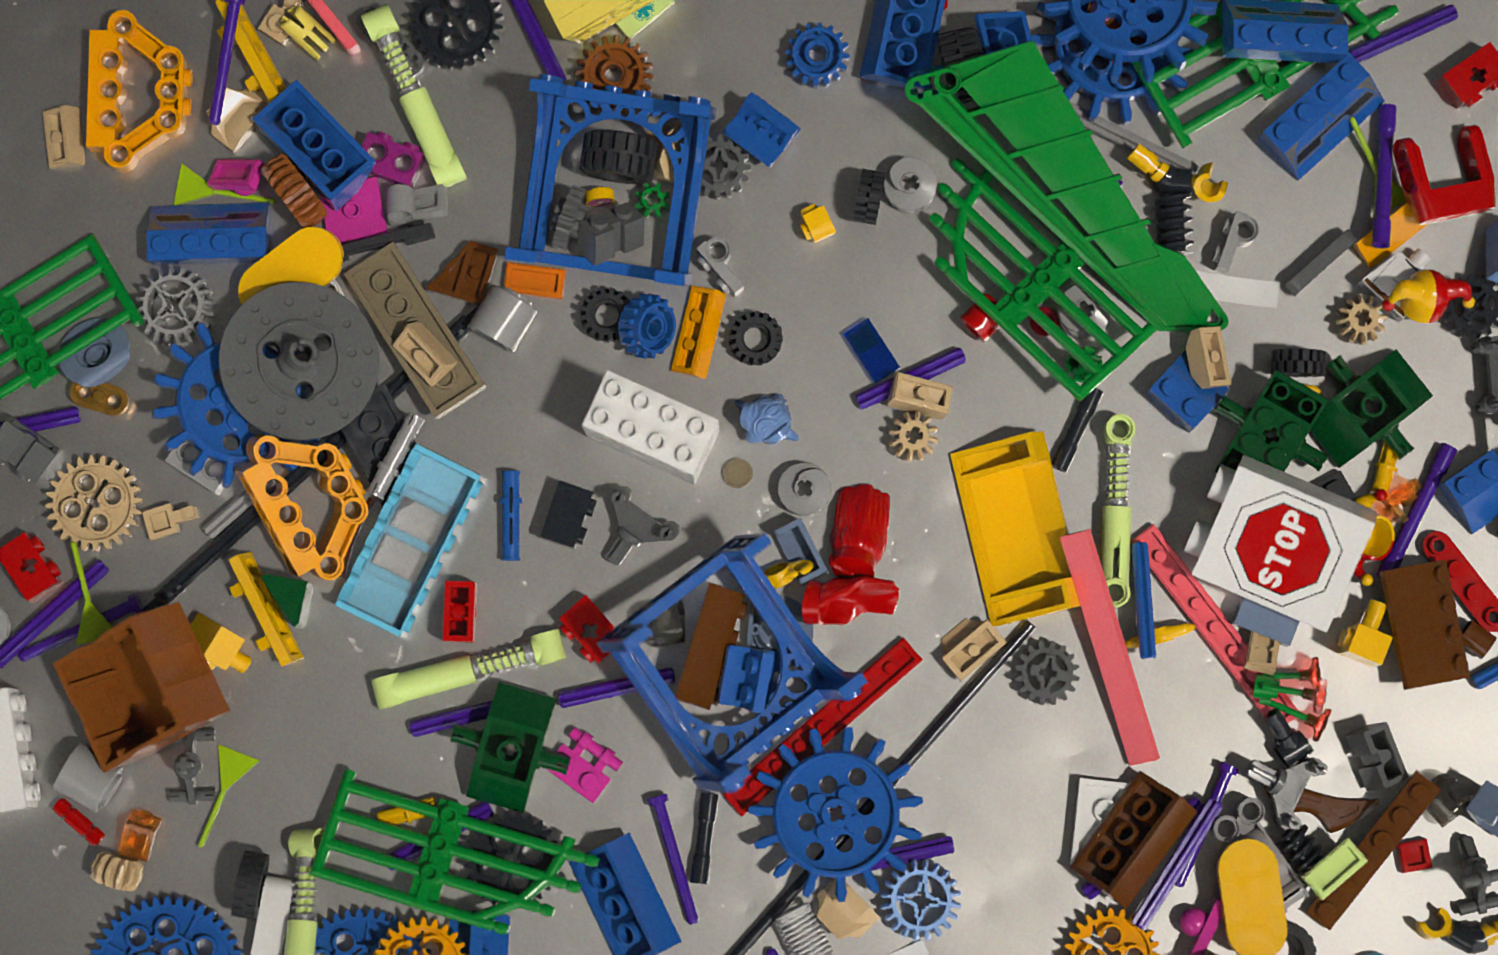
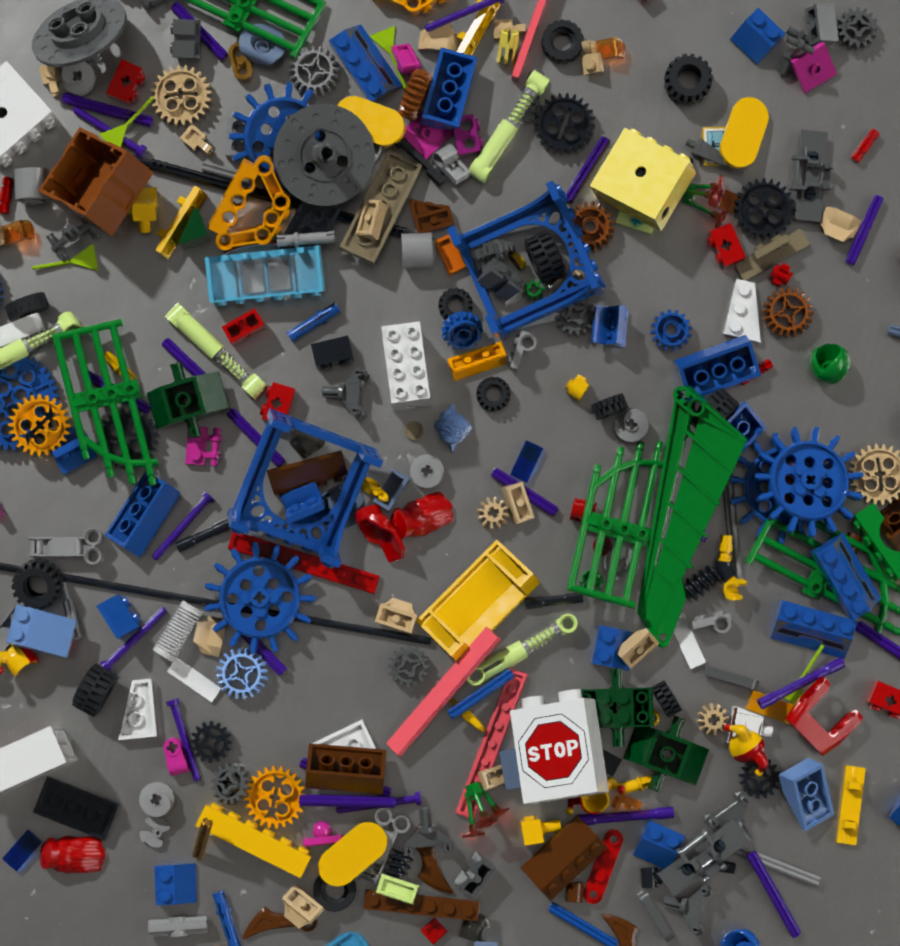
camera: 60 degrees right, 0 degrees up
black pin [1263,708,1314,768] -> none

